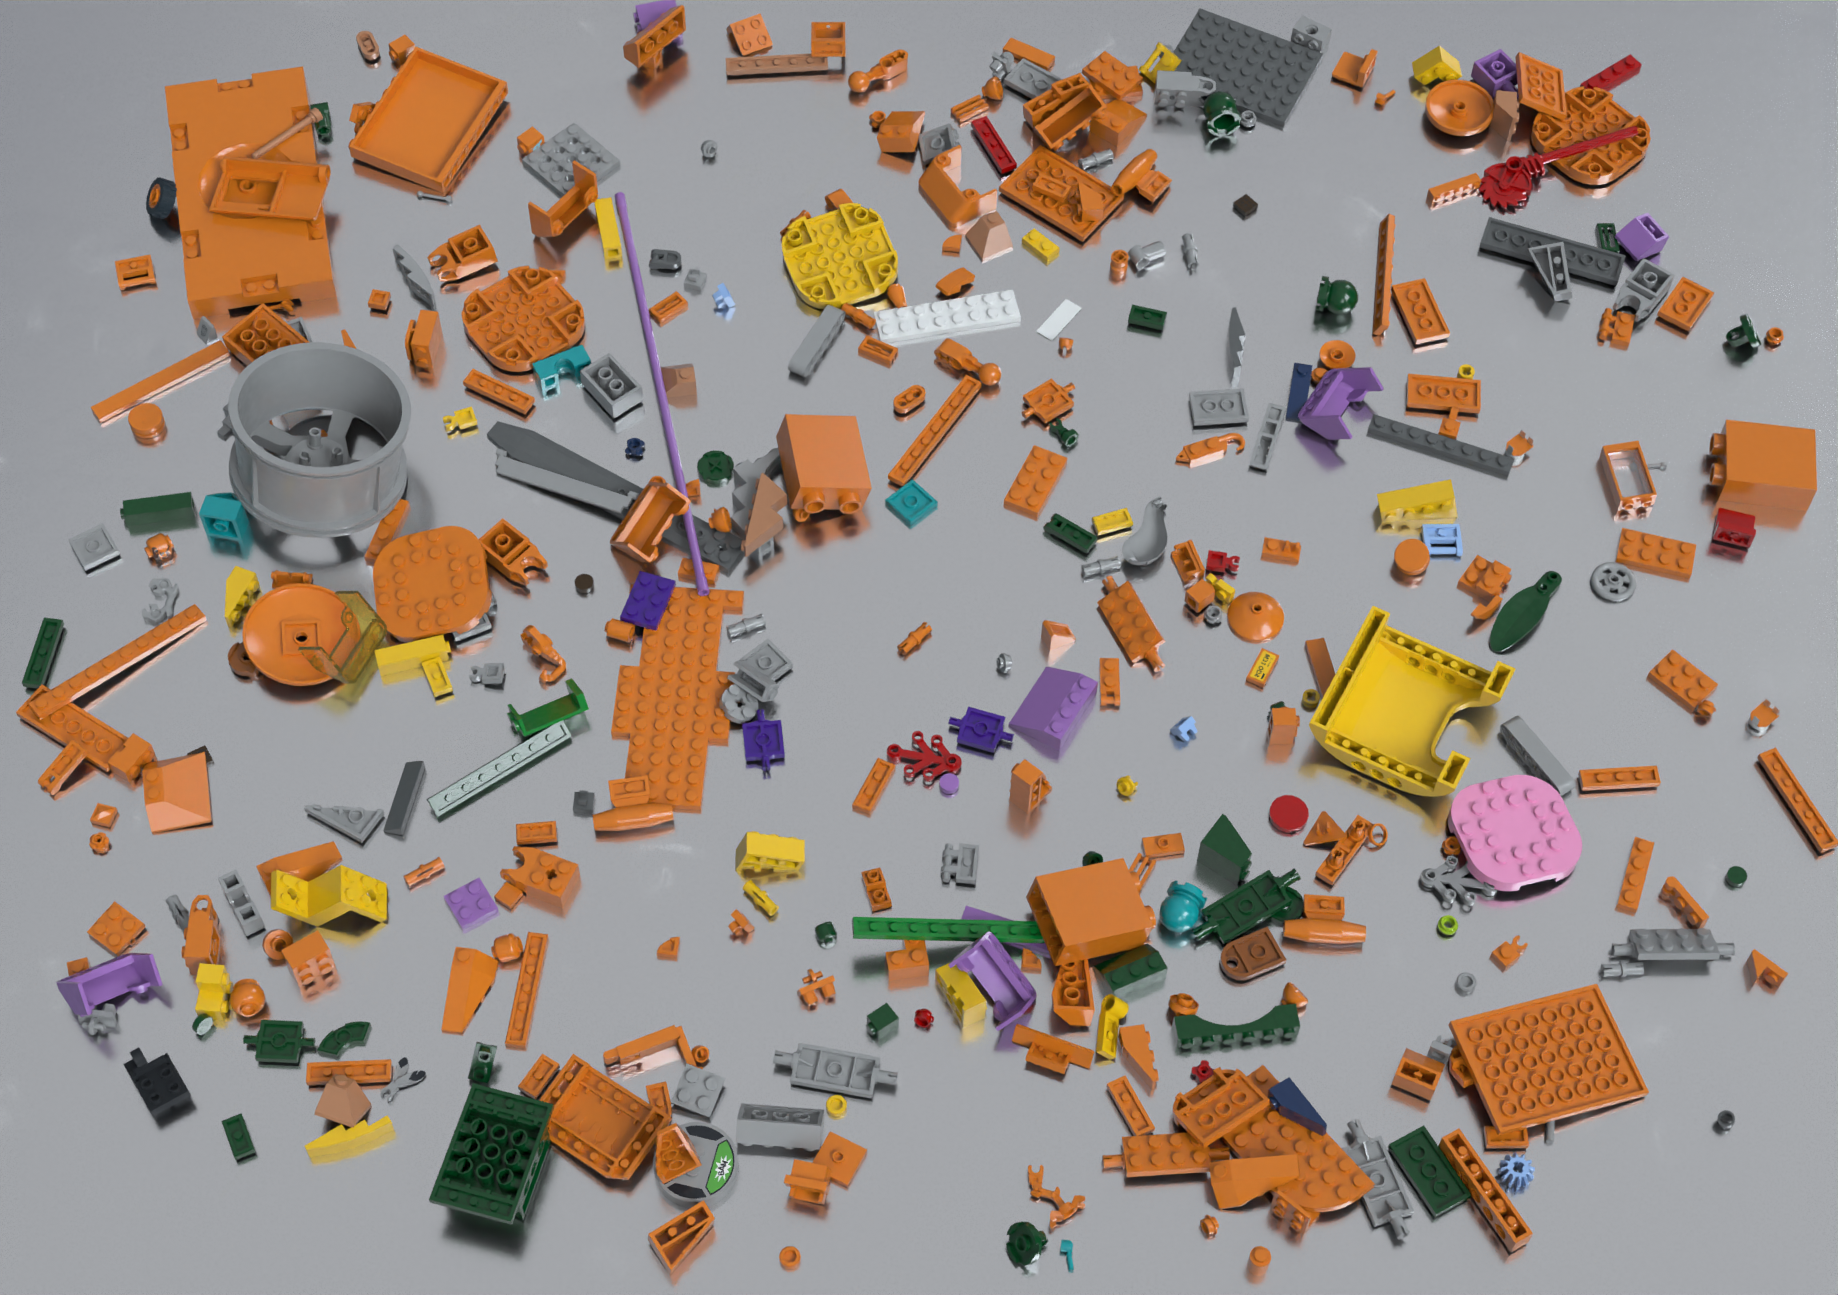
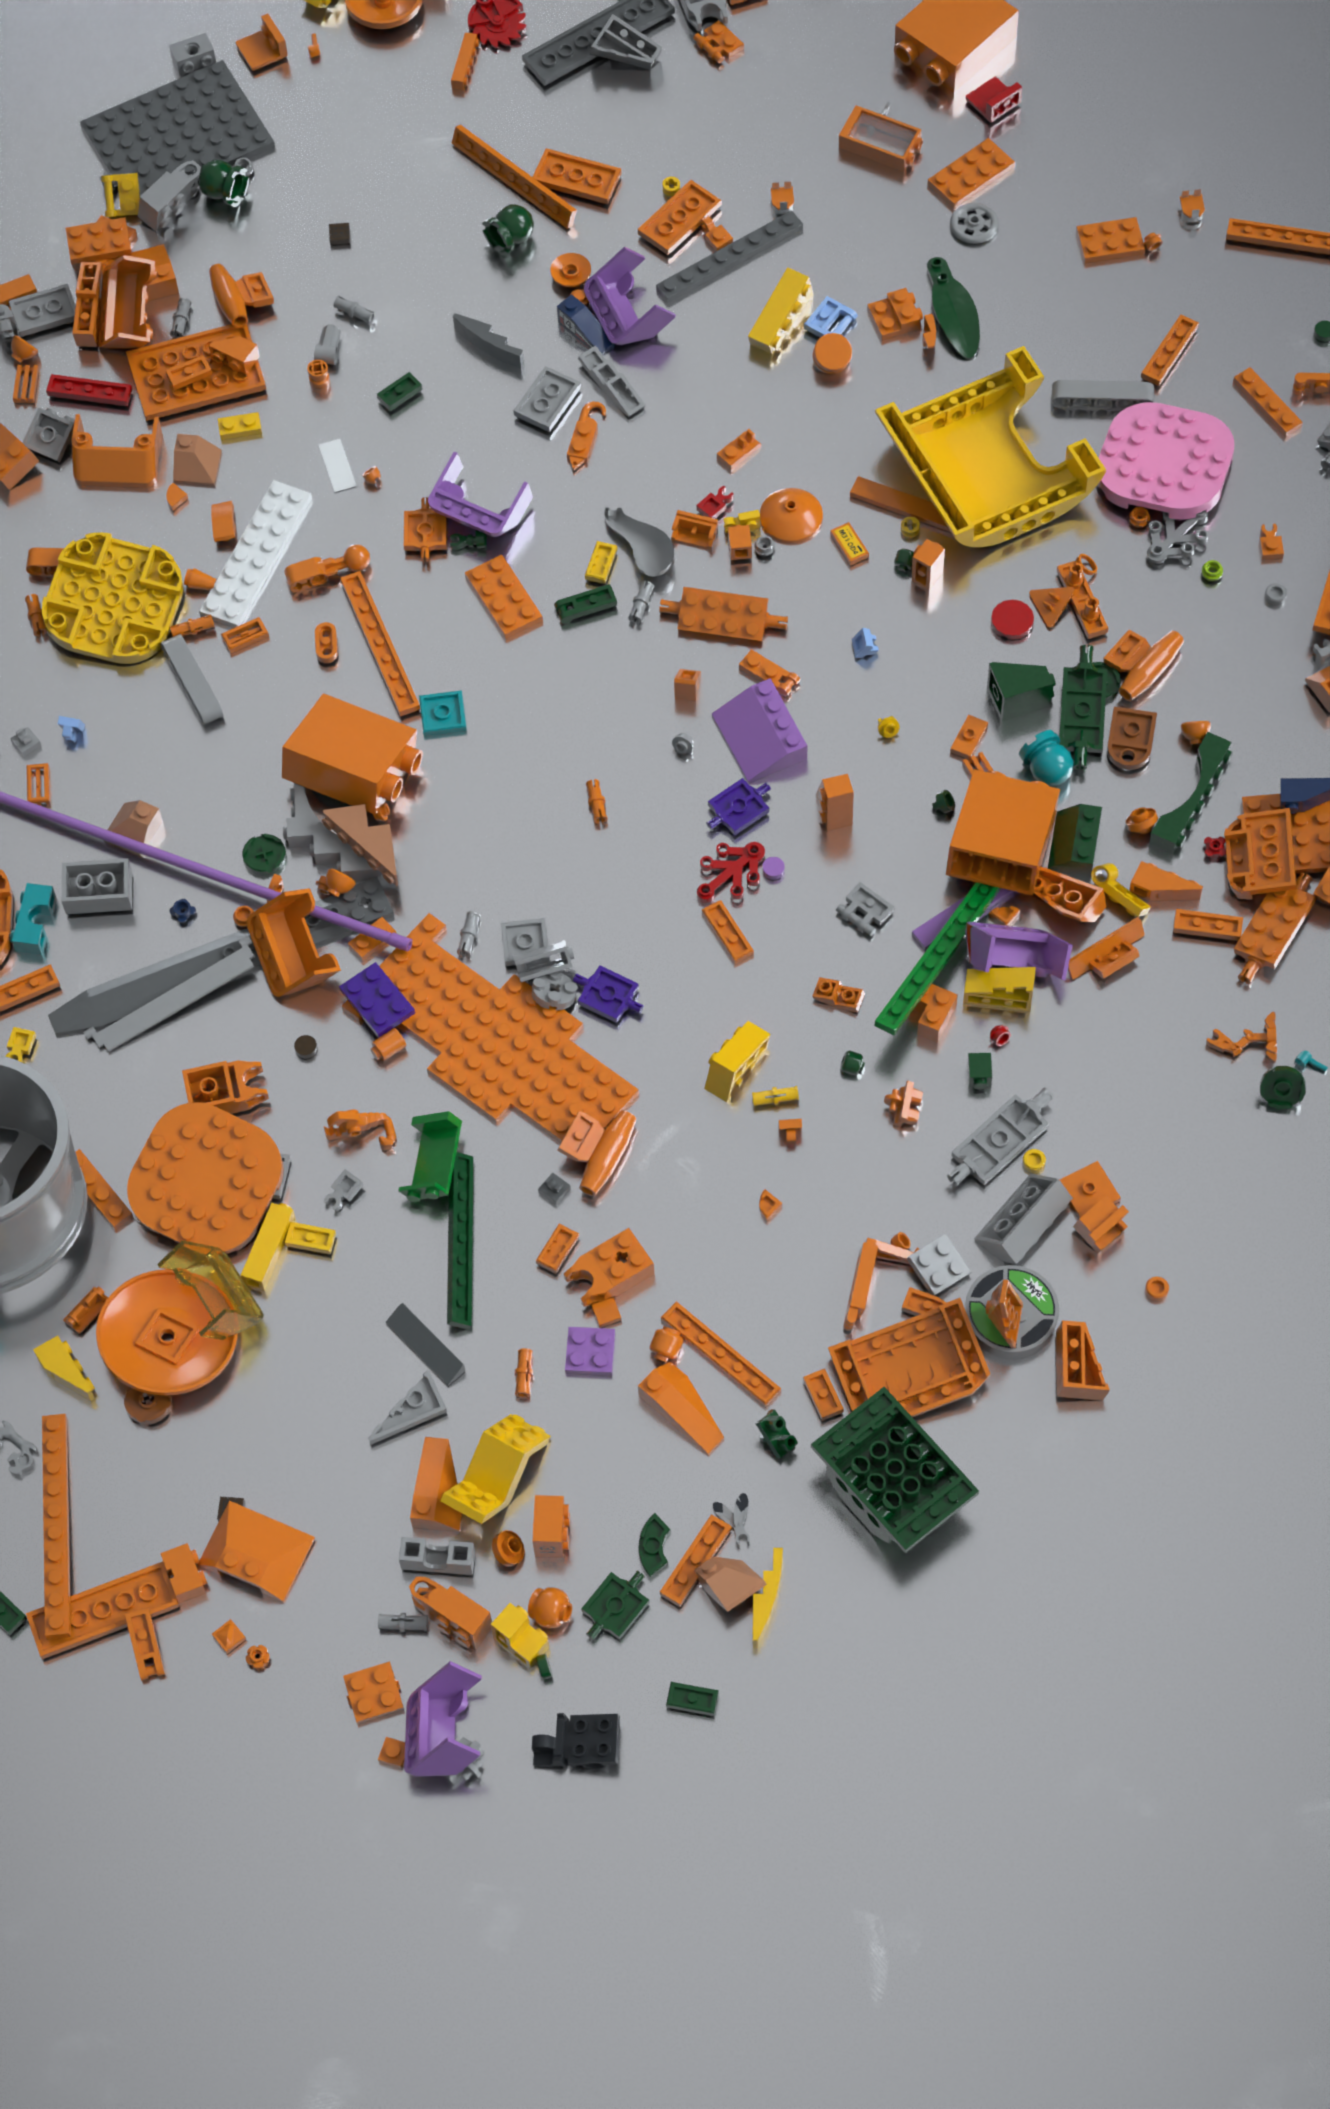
camera: 50 degrees left, 5 degrees up
none -> medium lavender windscreen [428,452,533,537]

